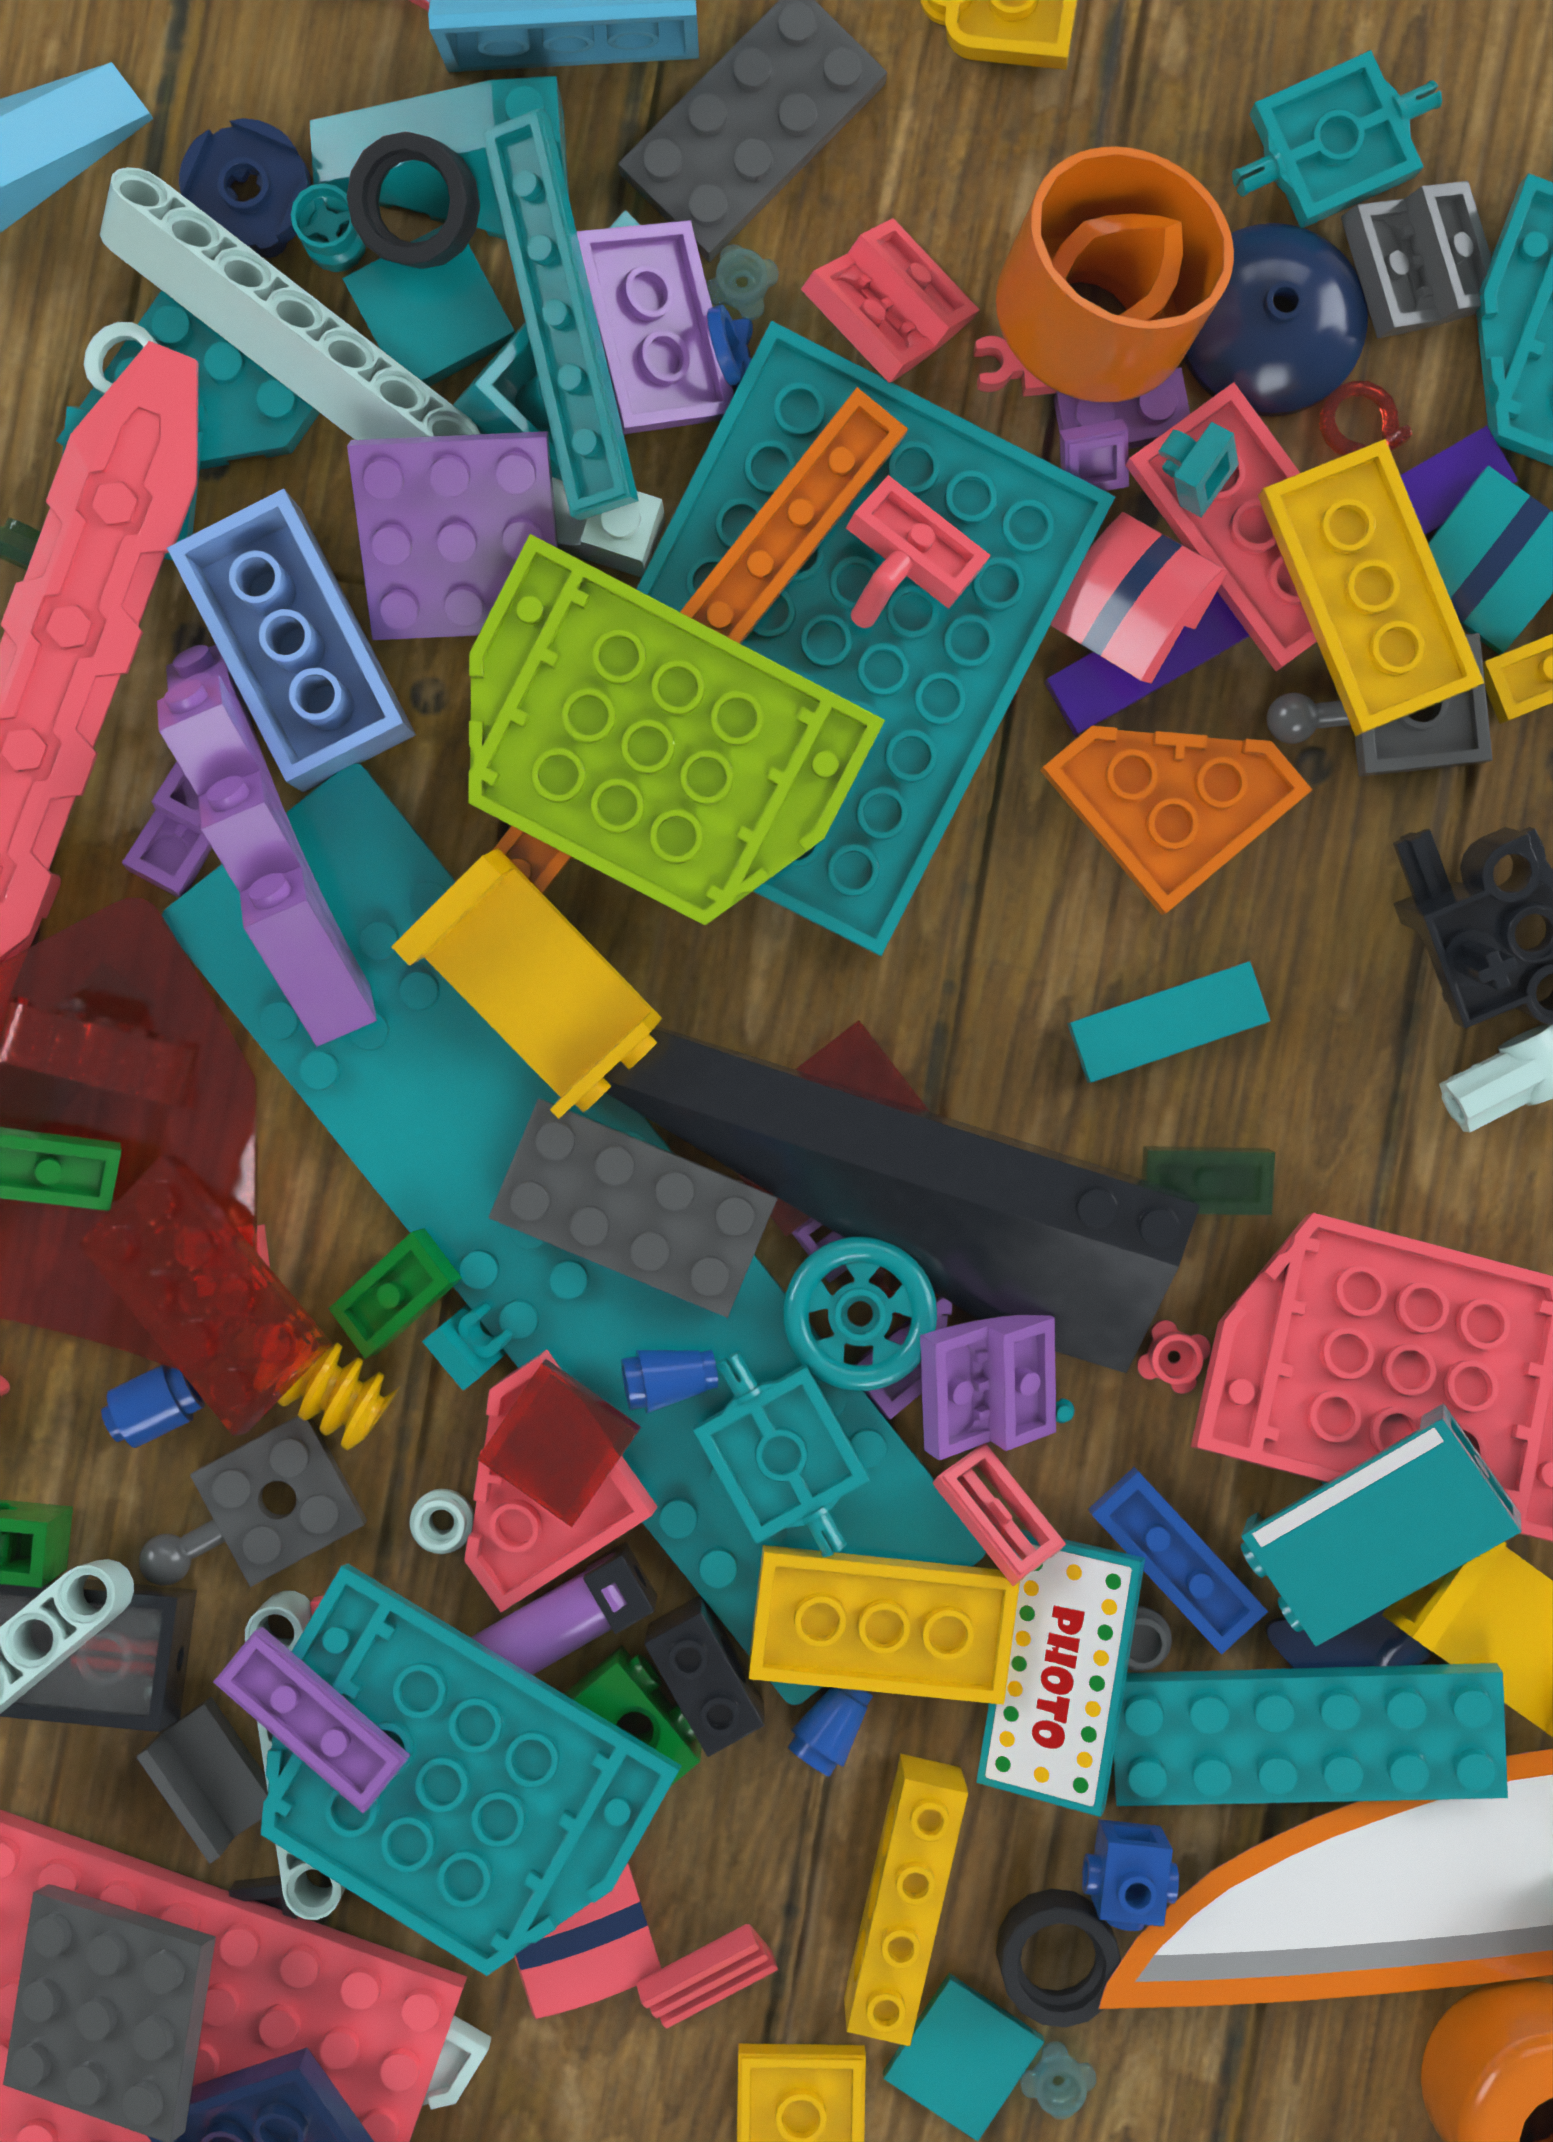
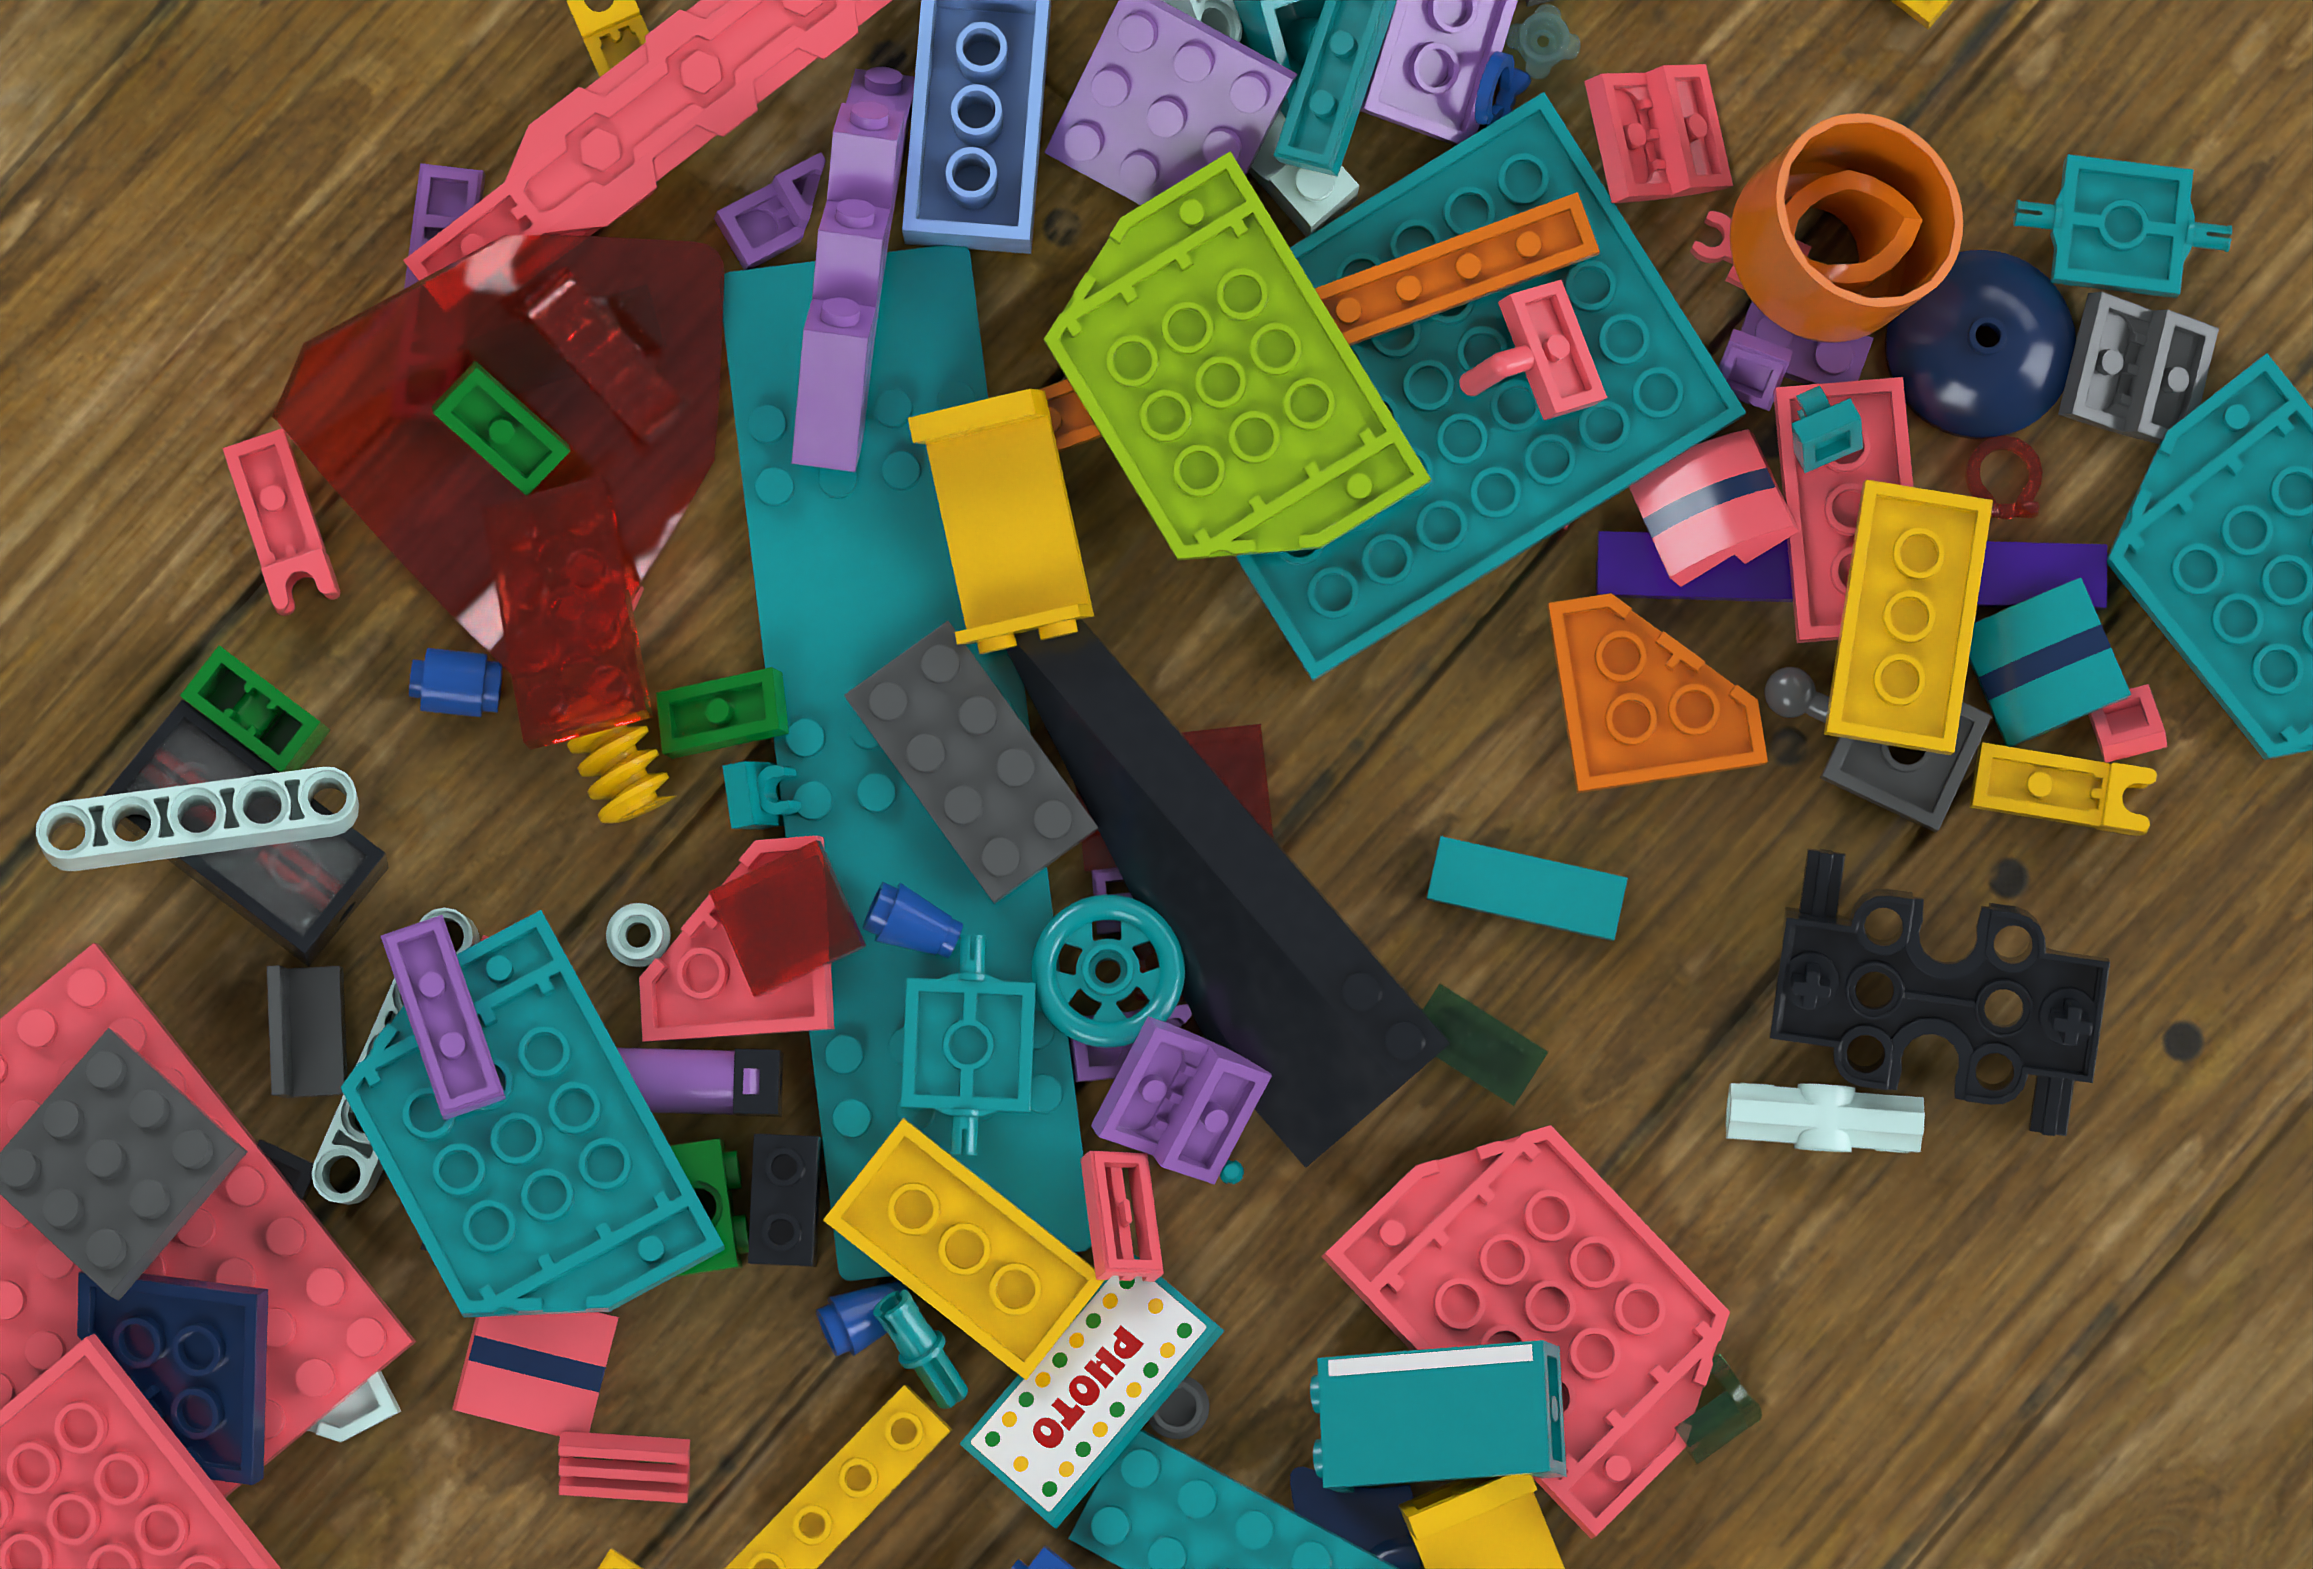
camera: 35 degrees right, 5 degrees down
dark grey plate [139,1415,367,1587] -> none
blue plate [1088,1467,1268,1655] -> none
coral plate [1137,1320,1211,1394] -> none
none -> teal axle [873,1289,968,1409]

